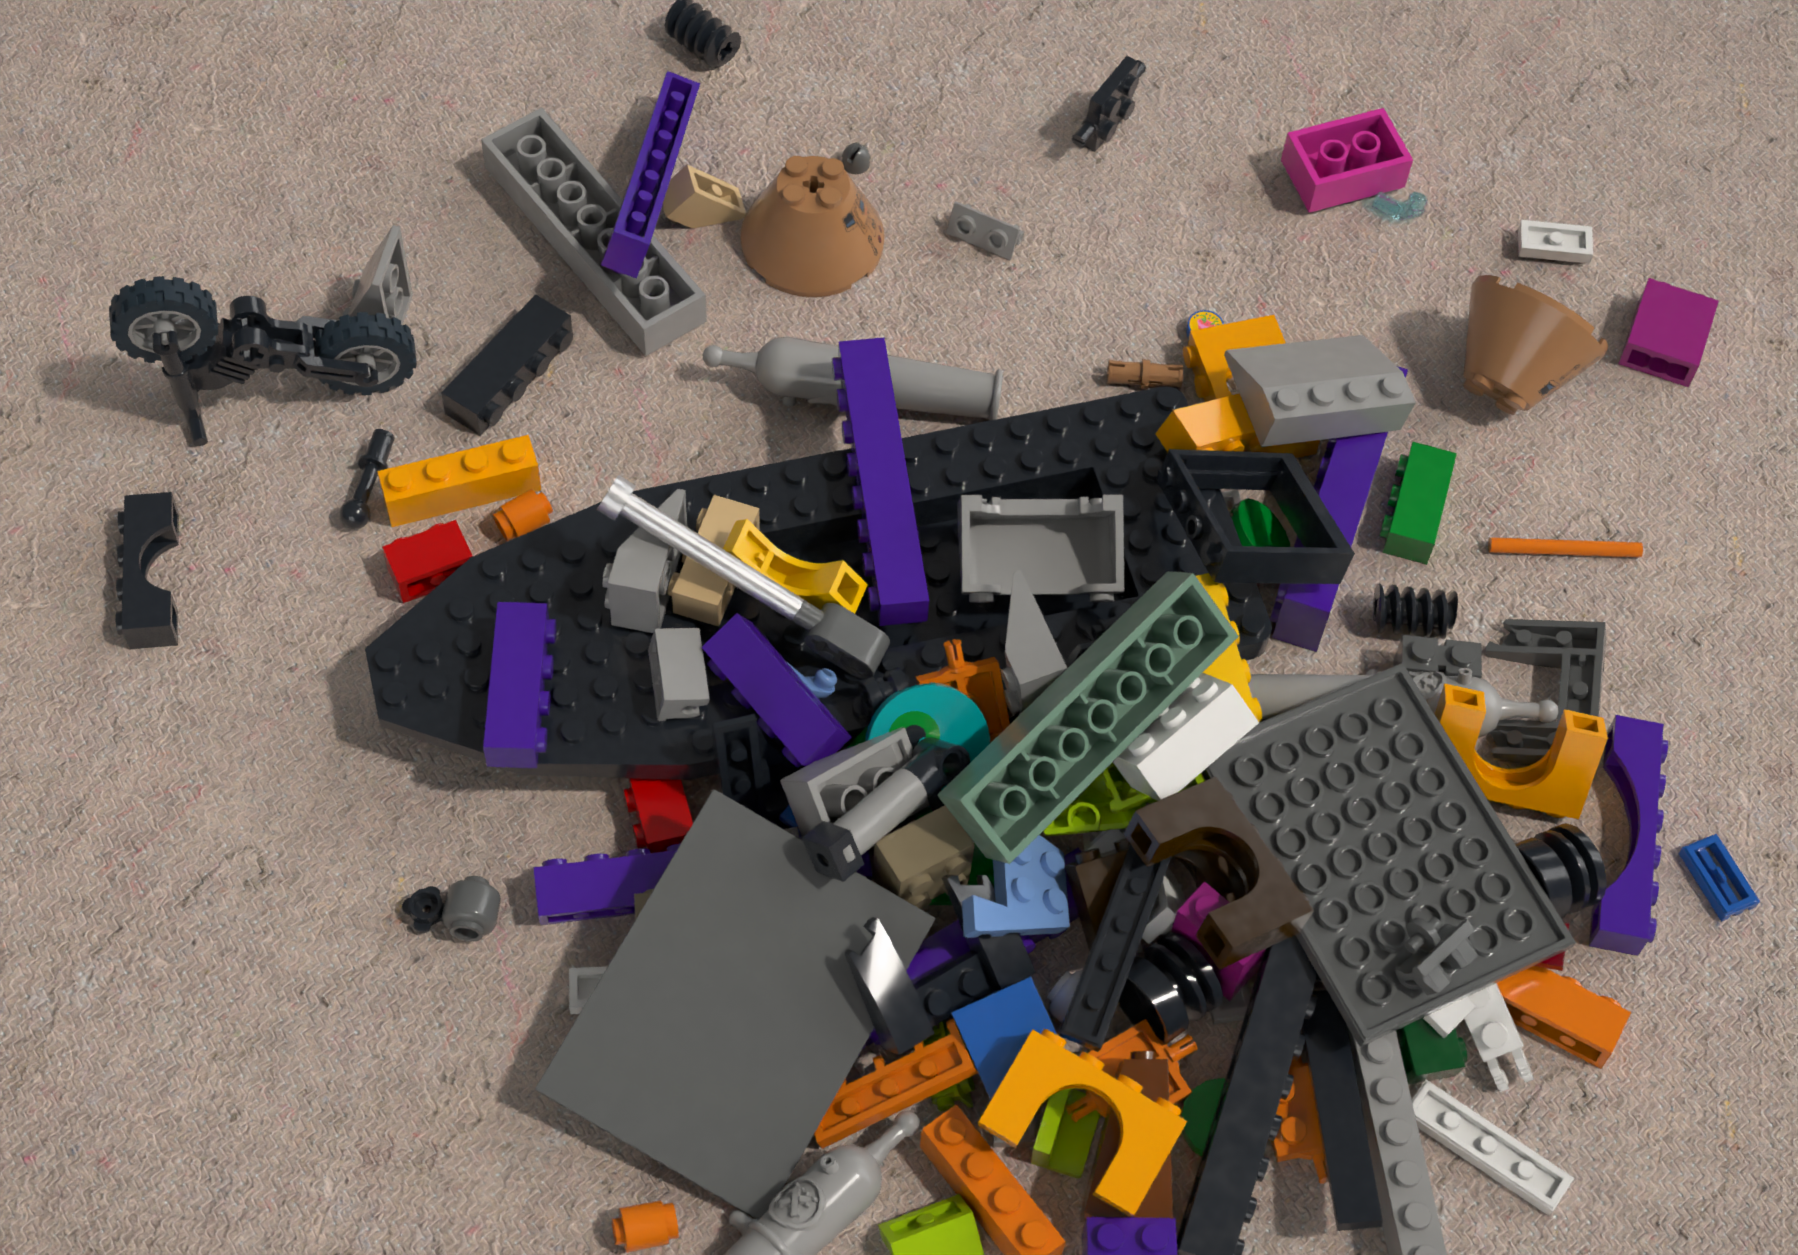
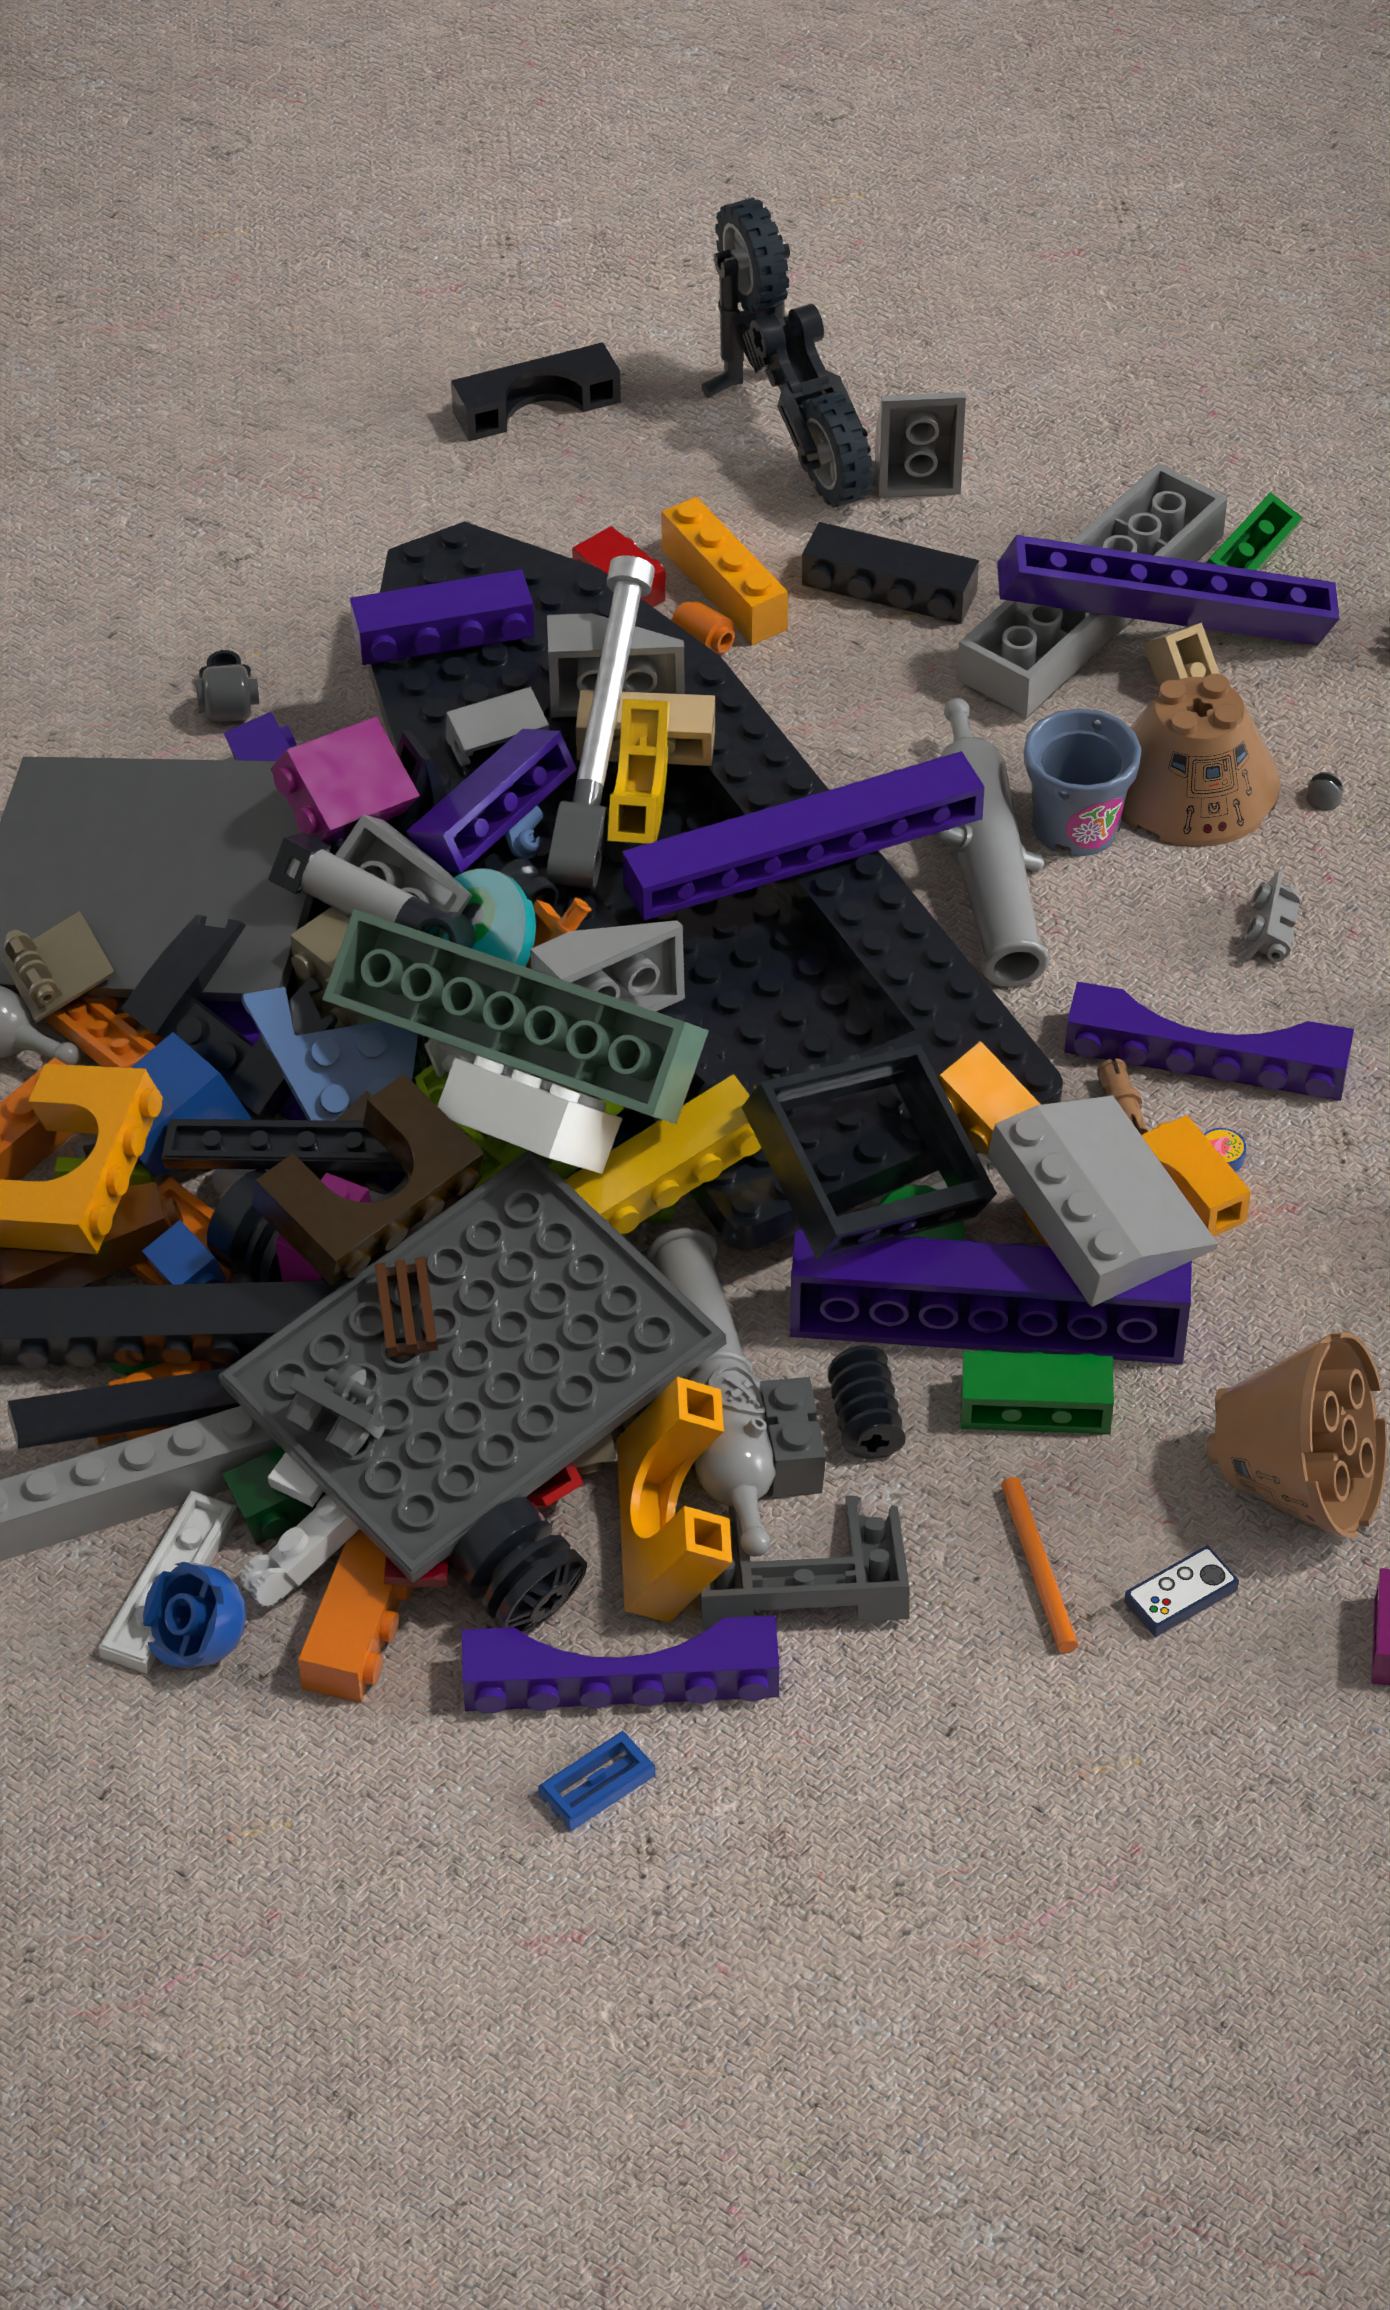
camera: 80 degrees right, 10 degrees down
black pin [339,429,395,529] -> none
light grey windscreen [957,495,1124,603] -> none
none -> dark tan hinge [1,911,116,1023]
none -> blue brick [142,1220,227,1285]
none -> blue cylinder [143,1562,246,1668]
none -> magenta brick [270,716,420,844]
none -> reddish brown tile [375,1257,438,1358]
none -> sand blue piece [1023,708,1142,857]
none -> dark purple arch [1064,981,1354,1101]
none -> tile [1124,1545,1239,1637]
none -> green brick [1206,492,1303,571]

